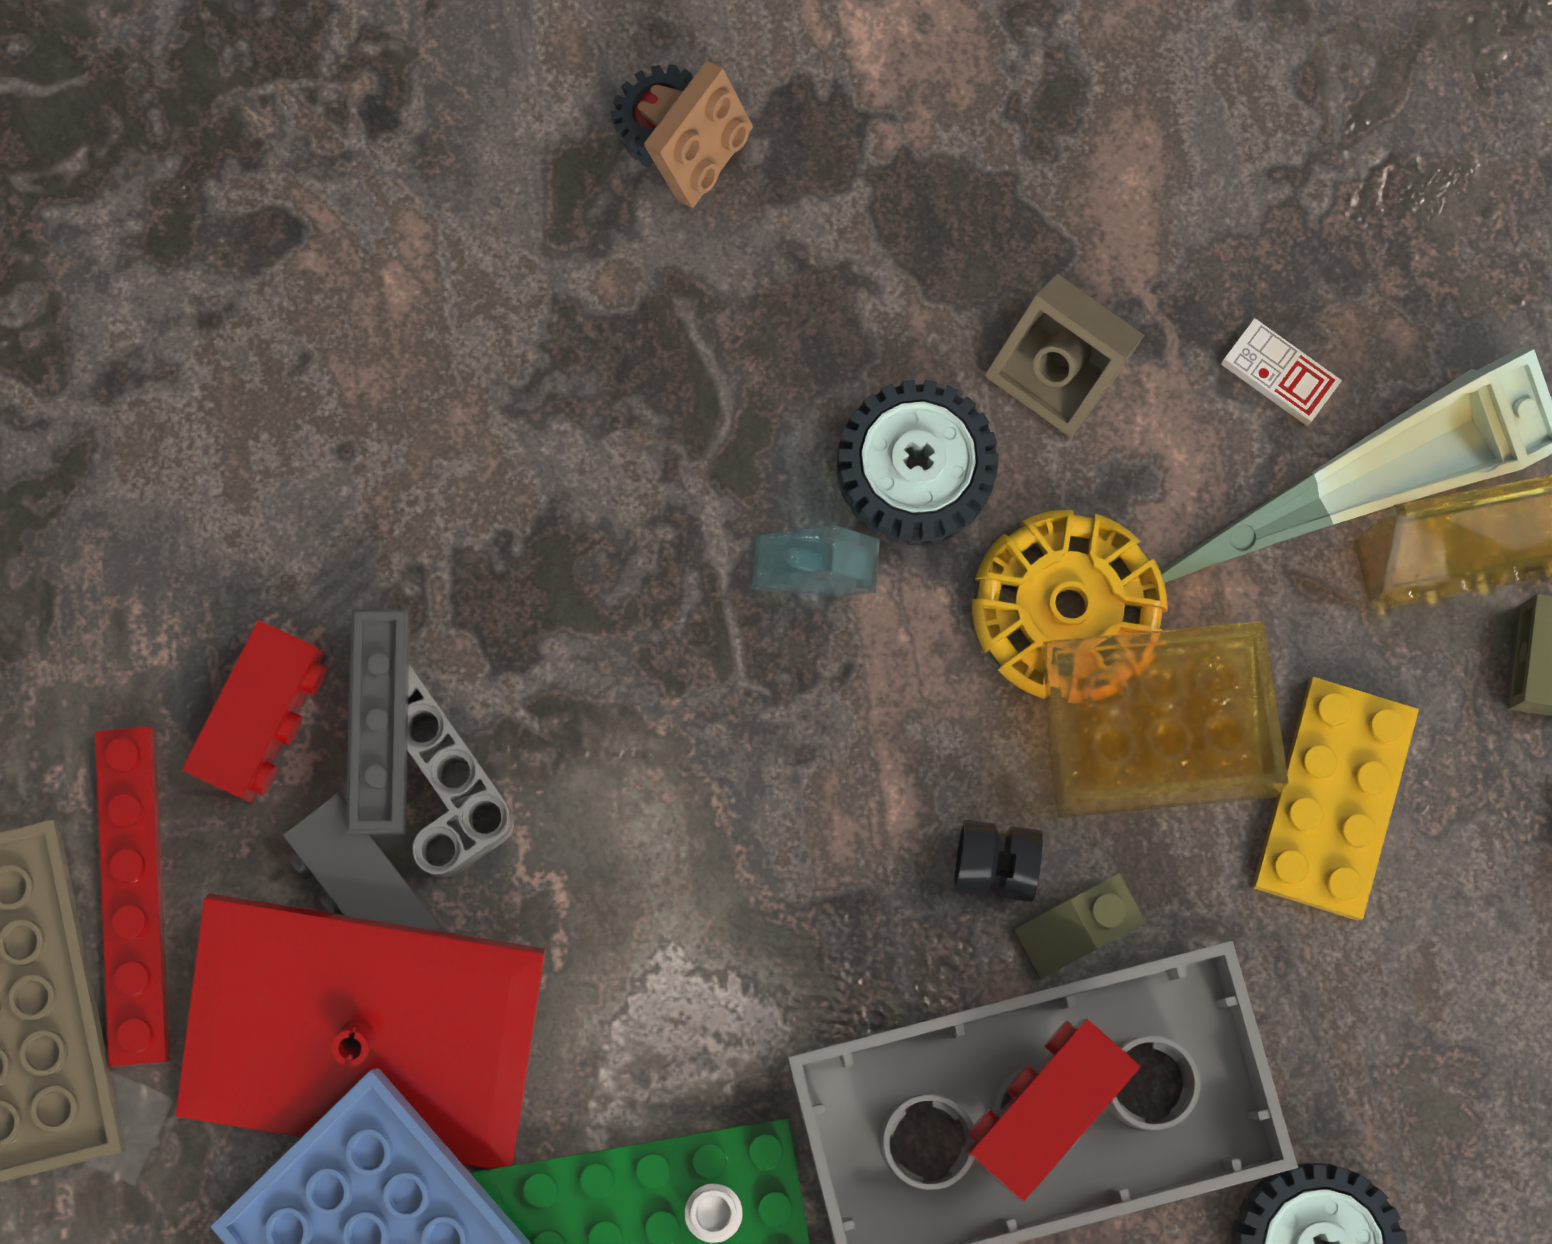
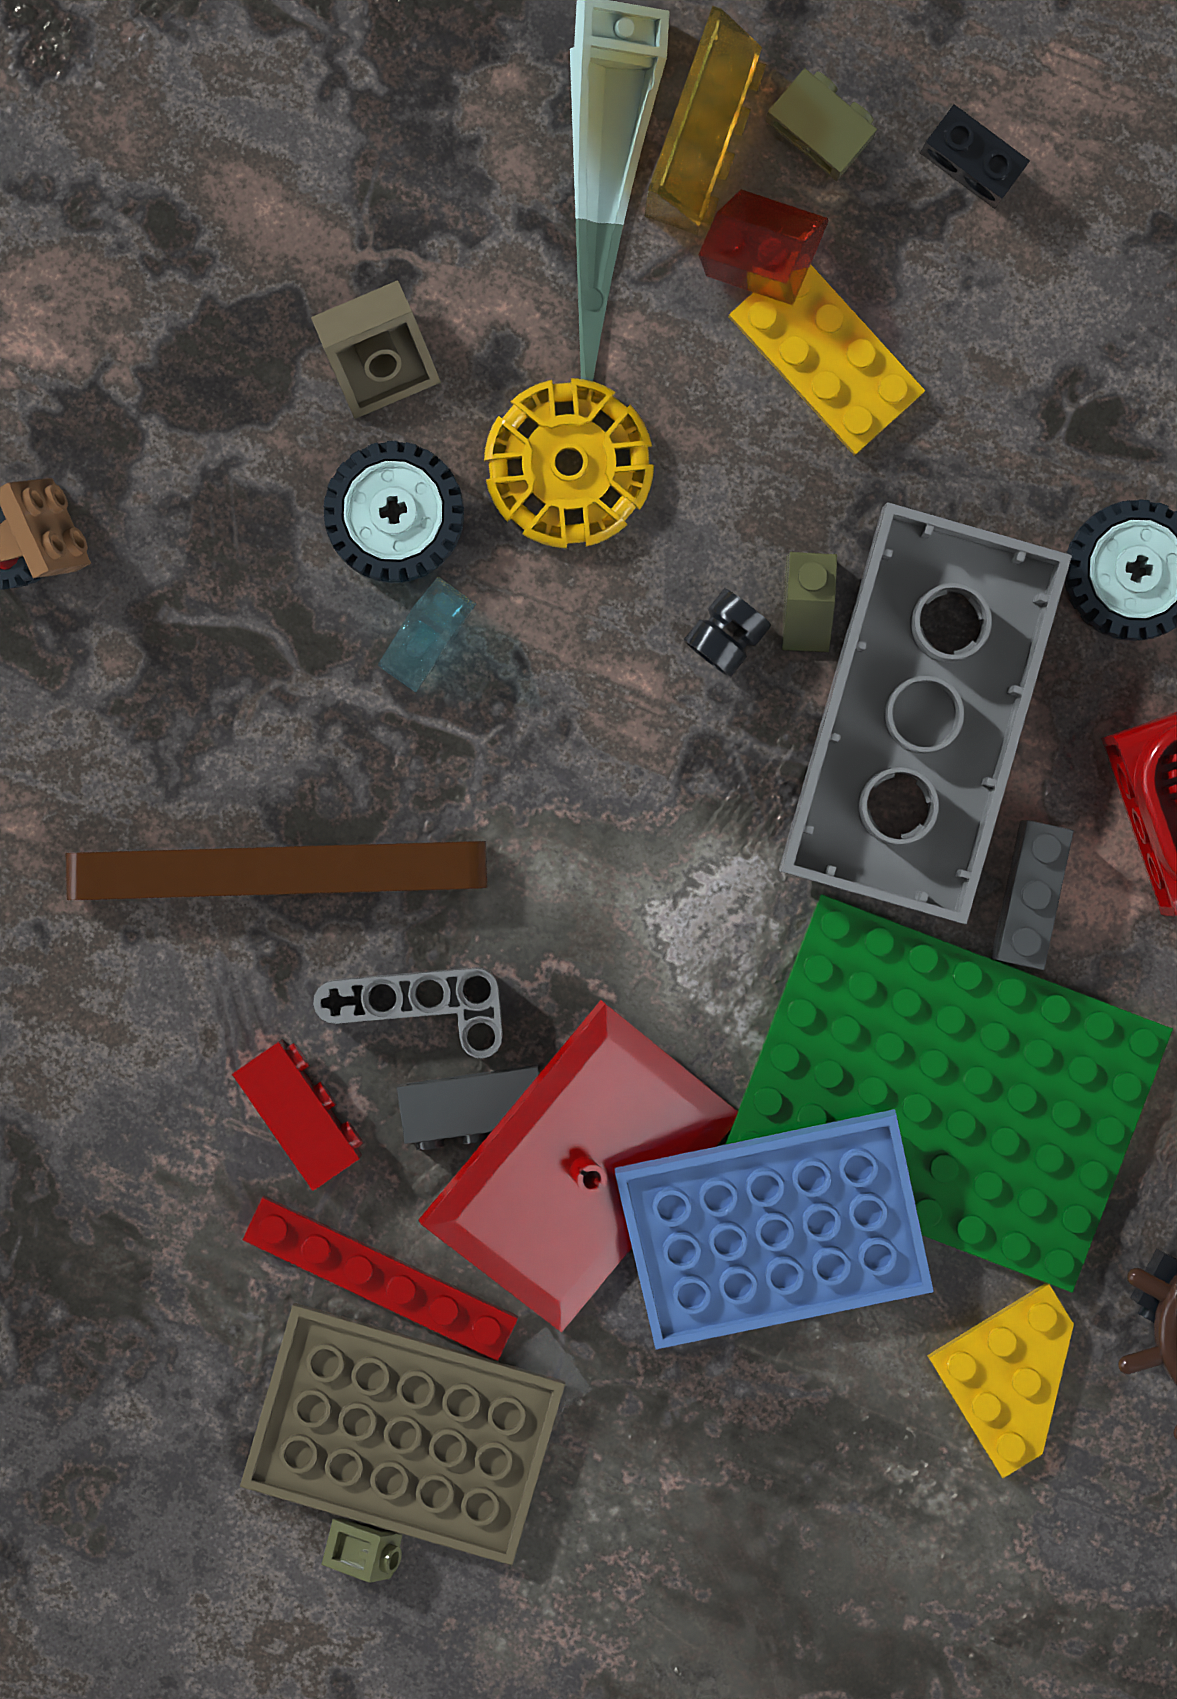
camera: 60 degrees left, 10 degrees up
dark grey tile [346,609,410,835] -> none
white plate [685,1183,742,1243] -> none
red brick [965,1018,1141,1202] -> none
clear yellow slope [1042,621,1289,818] -> none
white tile [1221,318,1342,426] -> none
none -> reddish brown beam [65,841,487,900]
none -> clear red slope [698,189,829,305]

